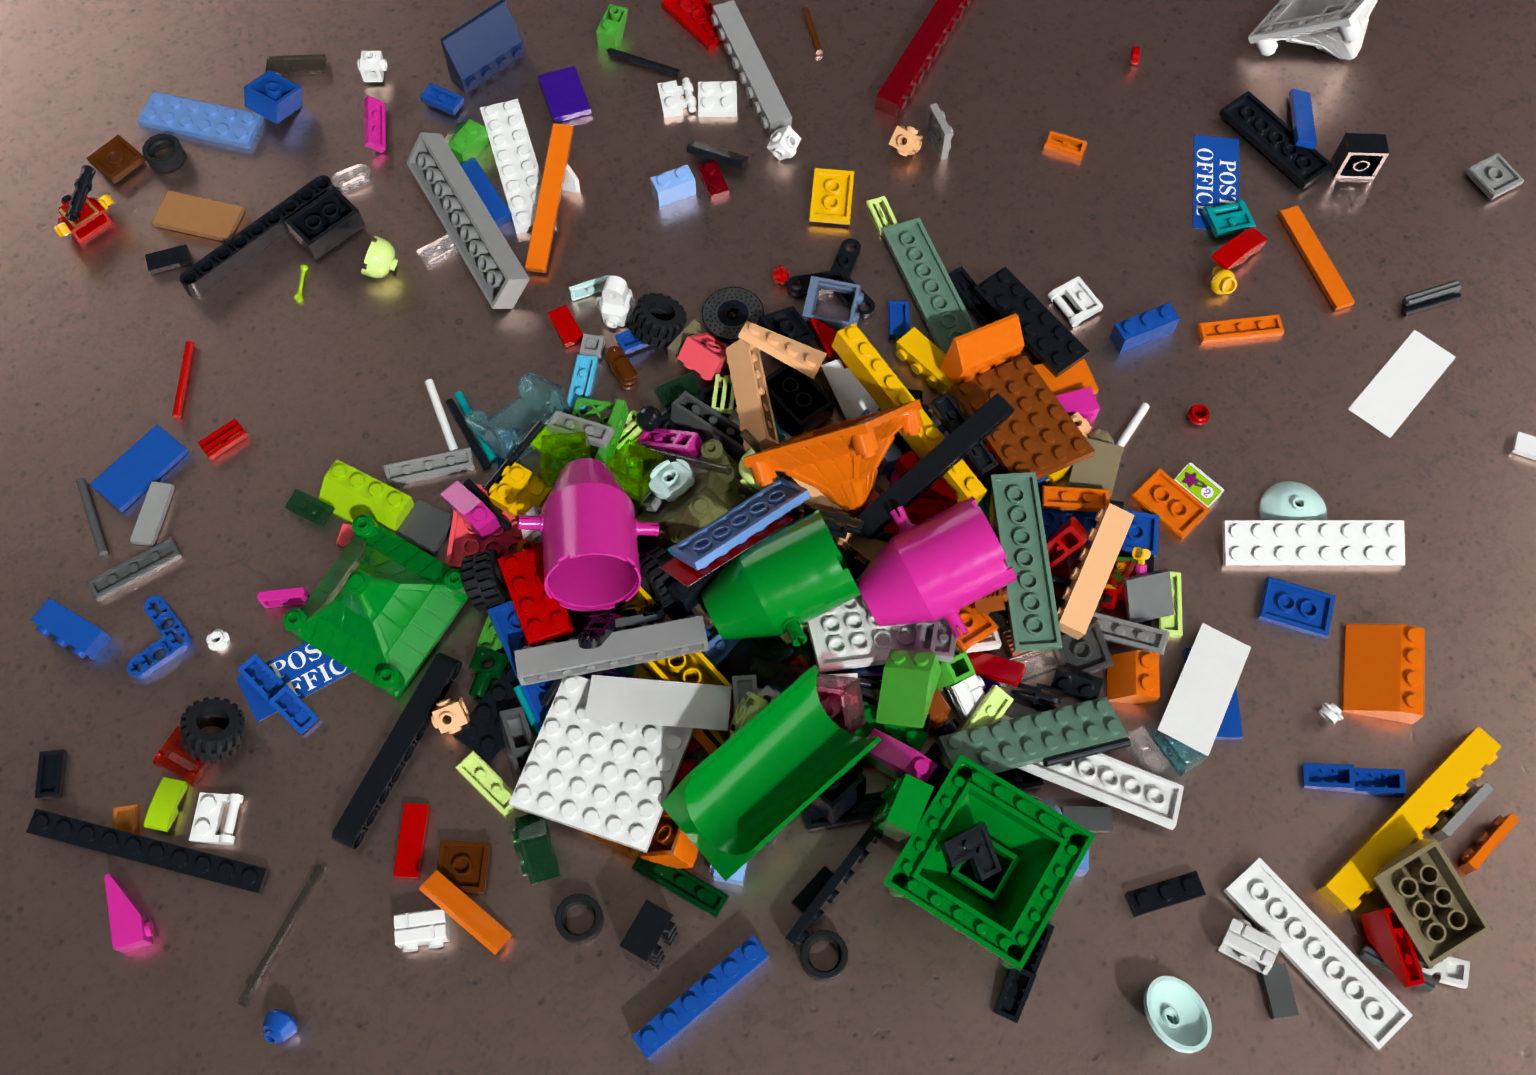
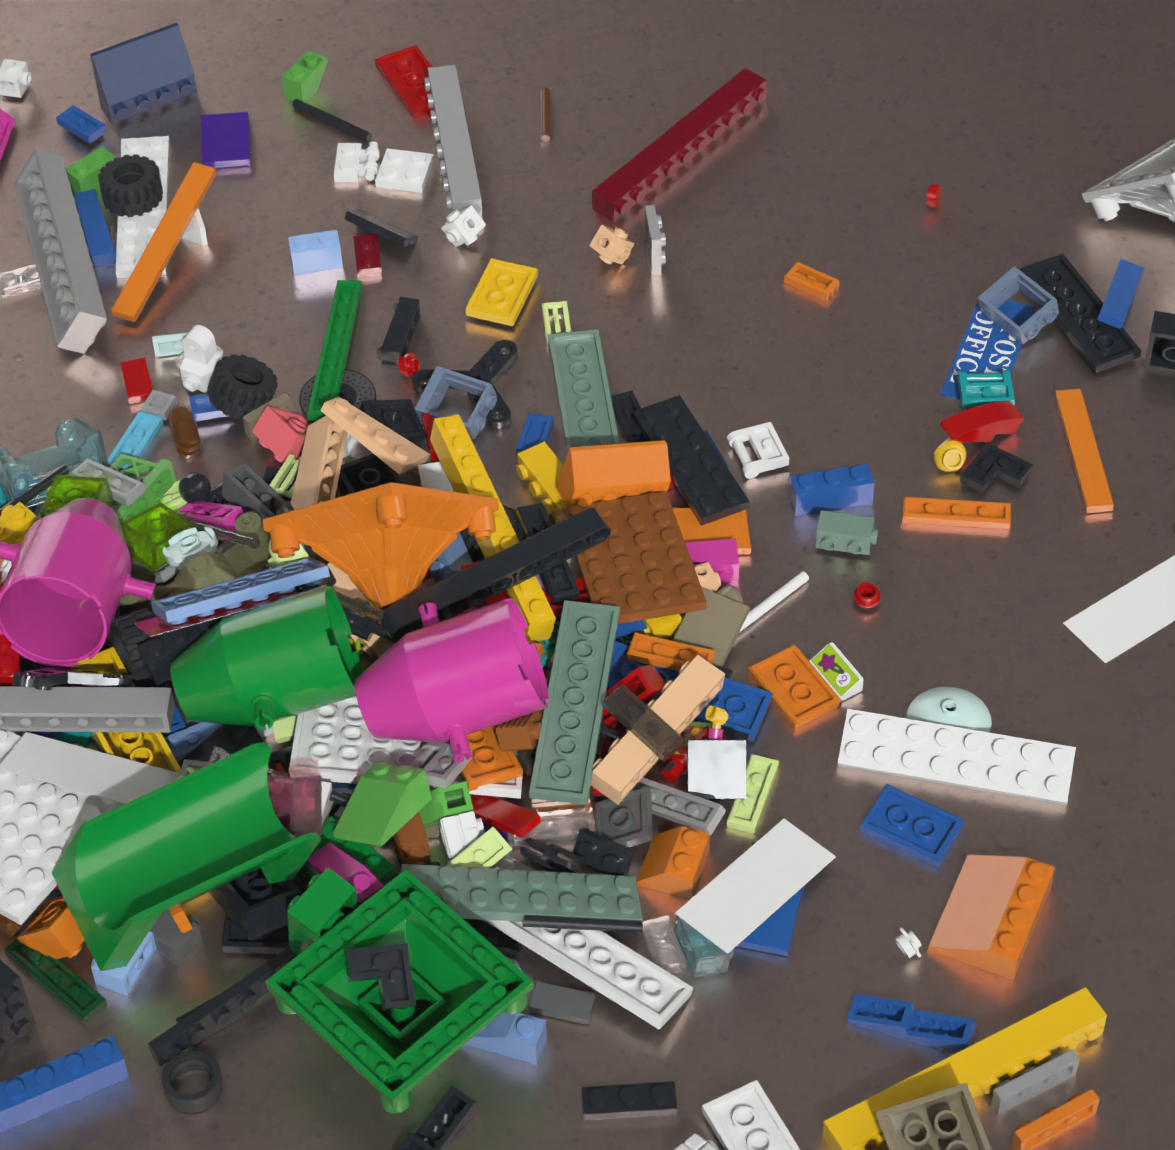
camera: 15 degrees right, 15 degrees down
clear green plate [654,372,701,409] -> none
none -> black tyre [98,154,163,217]
none -> green tile [307,280,362,421]
none -> black container [377,297,421,370]
none -> clear smoke tile [602,684,685,762]
none -> sand green brick [816,510,878,555]
none -> black plate [960,442,1033,493]
none -> sand blue window [978,266,1059,345]

